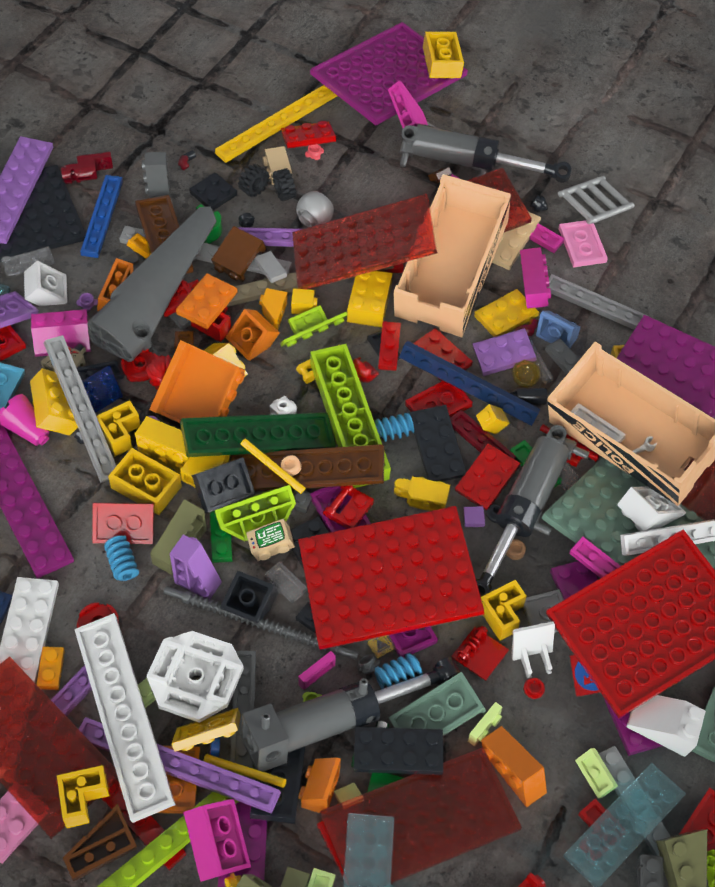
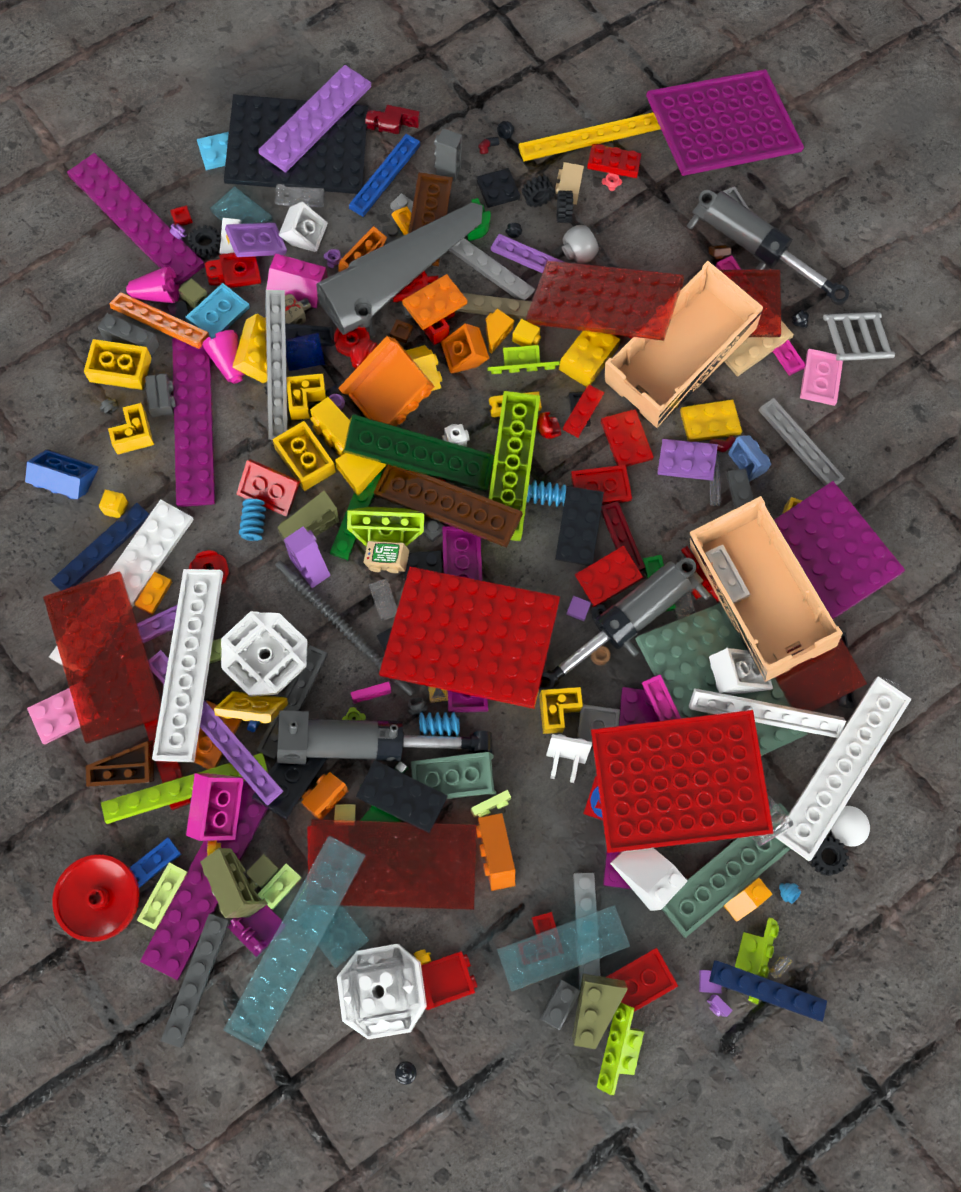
camera: 20 degrees right, 15 degrees up
yellow brick [57,765,109,828] -> none
black plate [192,458,255,513] -> none
yellow bar [204,754,286,788] -> none
reddish brown panel [211,226,266,282] -> none
black slope [220,570,278,624] -> none
yellow bar [241,438,306,494] -> none
light grey tile [255,251,287,283] -> none
light nougat tile [281,455,301,476] -> none
red plate [323,485,374,529] -> none
dark pink slope [388,80,428,128] -> none
yellow hinge [394,476,450,511] -> none
dark blue plate [399,341,540,426] -> none
yellow brick [423,32,464,78] -> none
red hinge [451,626,509,681] -> none
yellow brick [476,404,510,434] -> none
black wheel [508,388,547,405] -> none
clear yellow hair [512,360,541,388] -> none
dark pink brick [520,247,551,309] -> none
red plate [523,678,545,699] -> none
yellowish green plate [575,748,618,799] -> none
white hand [632,436,657,454] -> none
none -> black plate [497,121,514,139]

